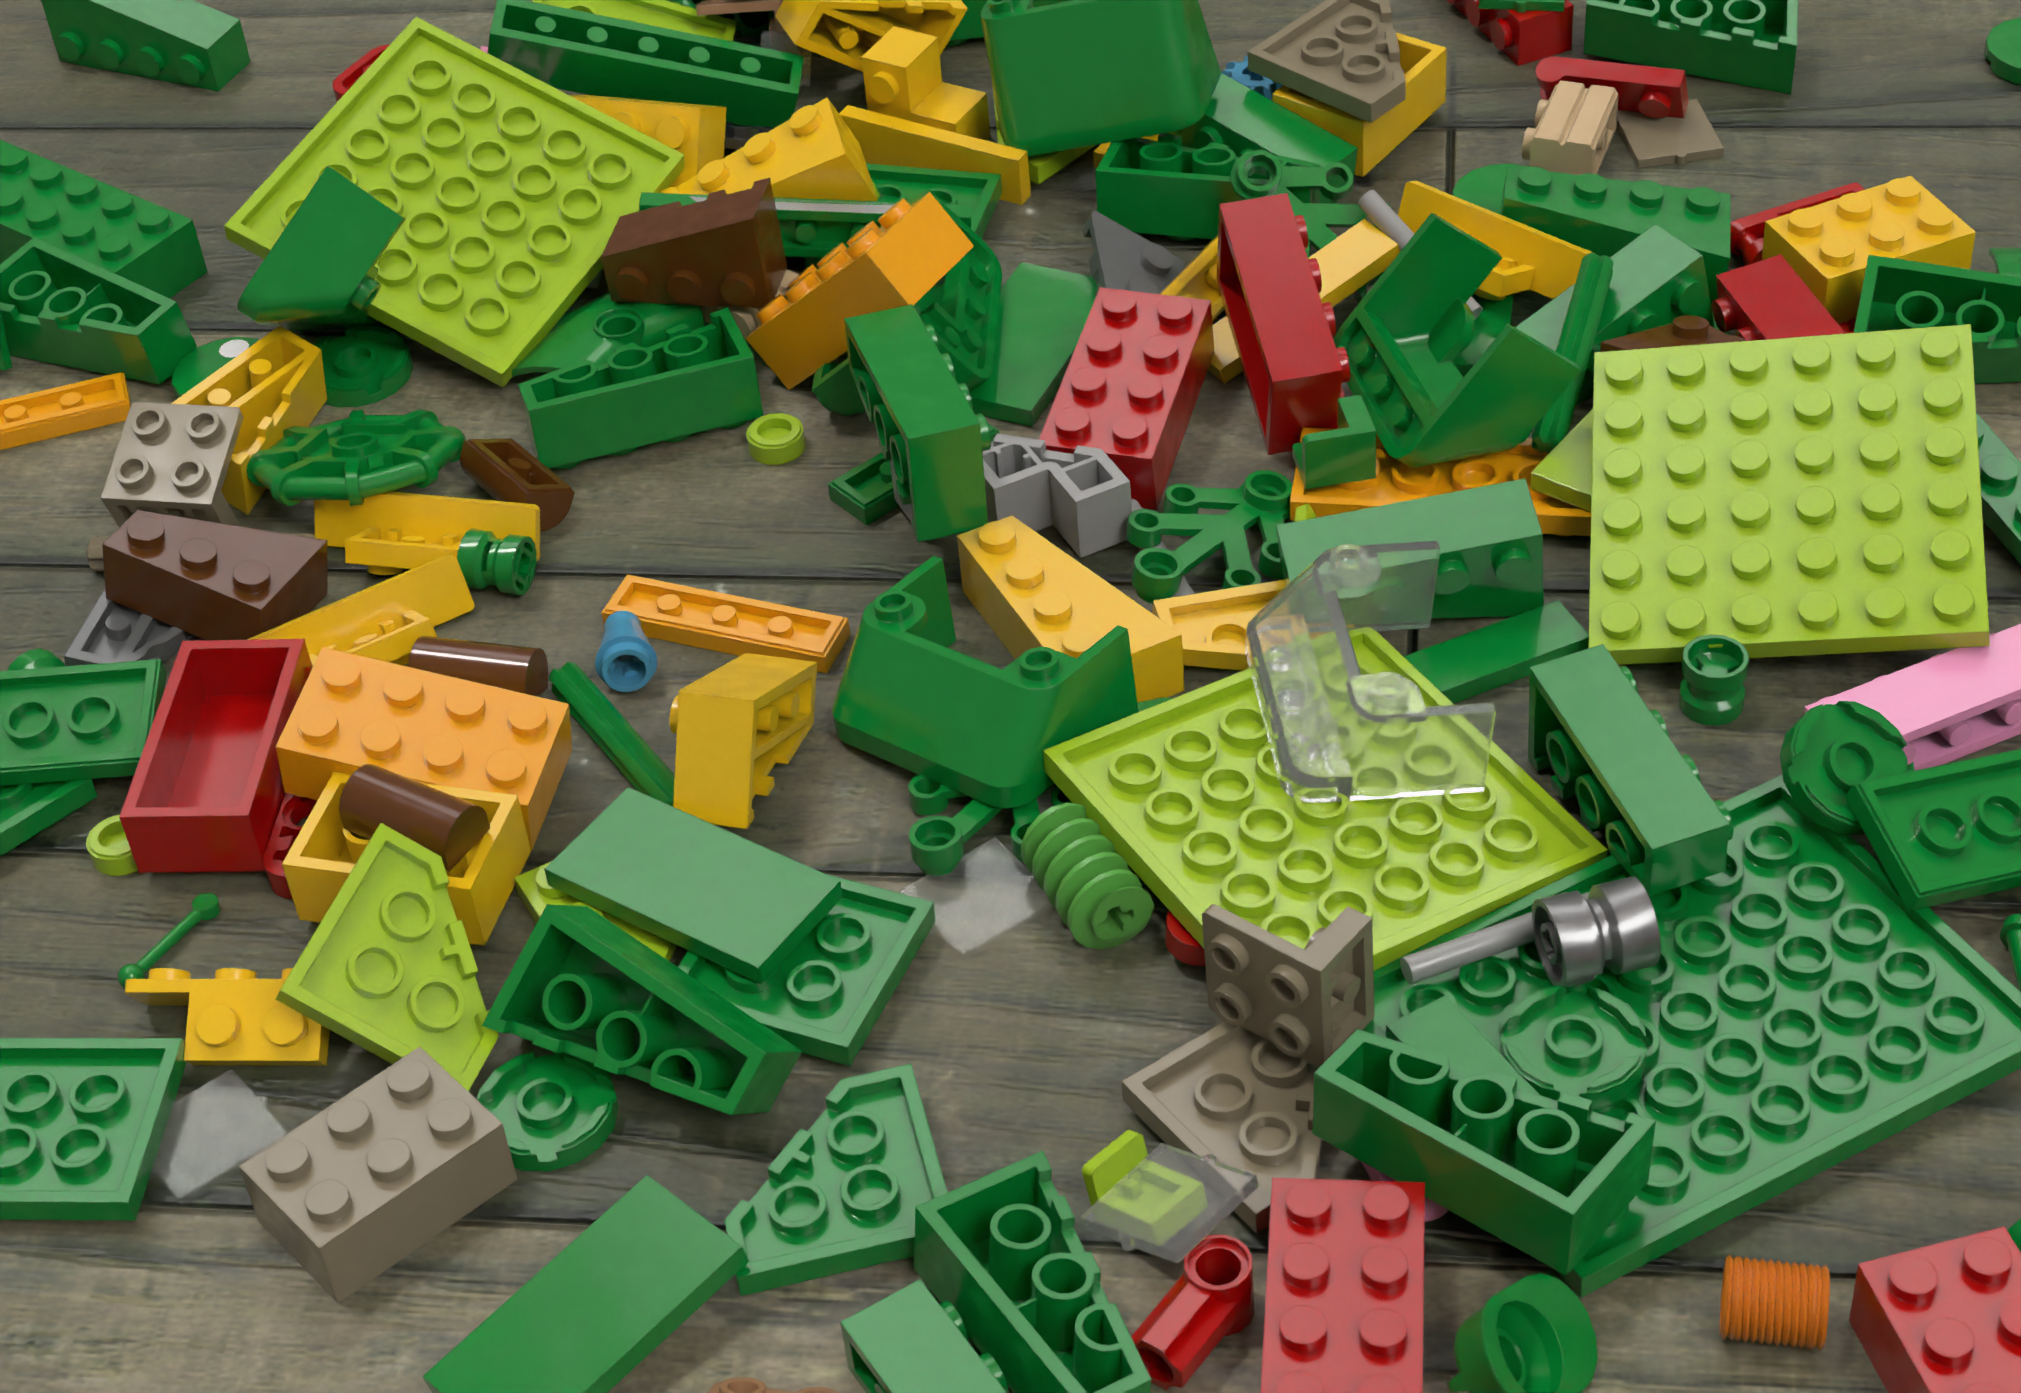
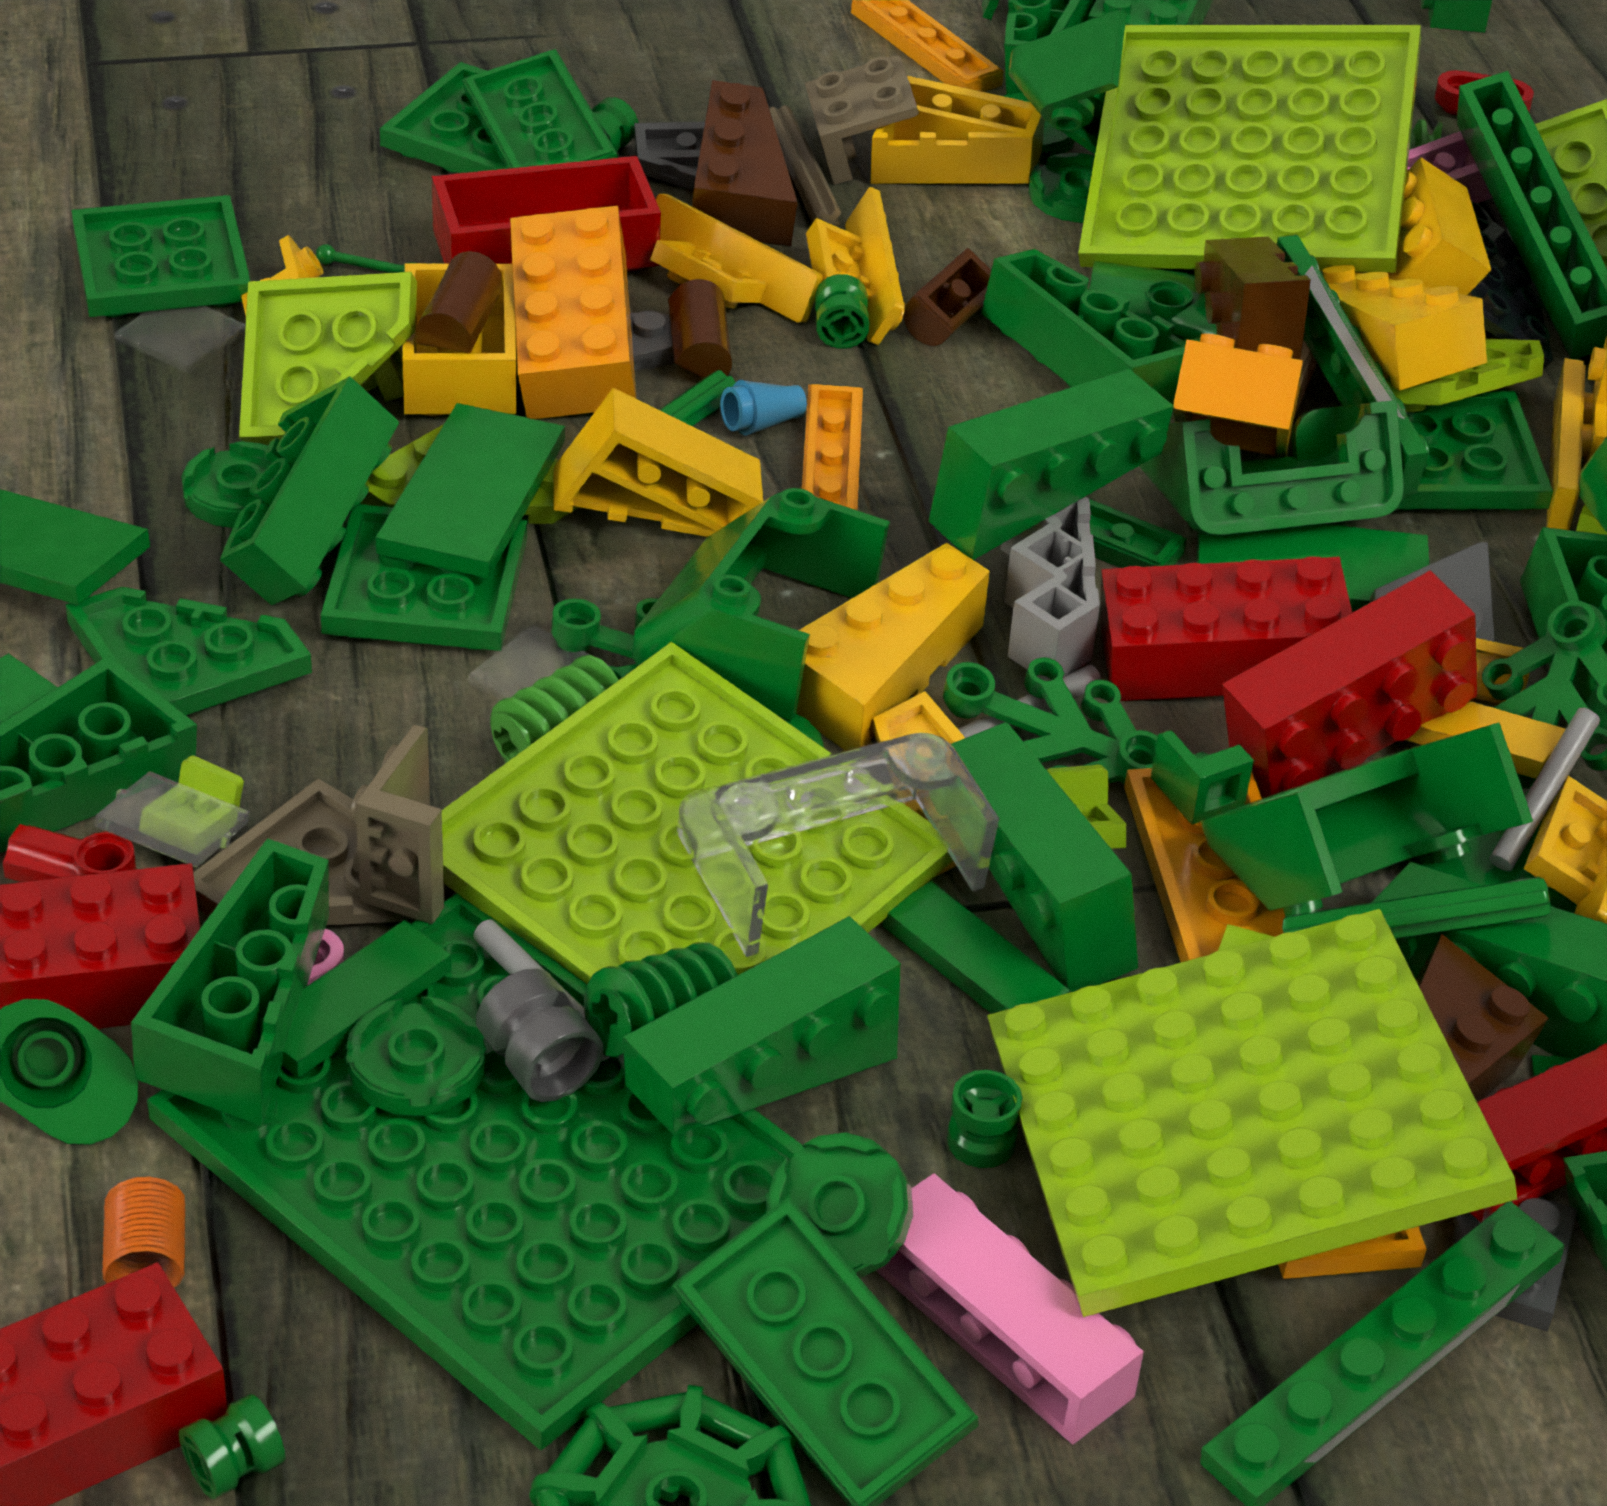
camera: 65 degrees right, 0 degrees up
dark tan brick [239,1047,518,1303] -> none
green plate [246,409,466,506] -> none
none -> green piece [584,942,738,1057]

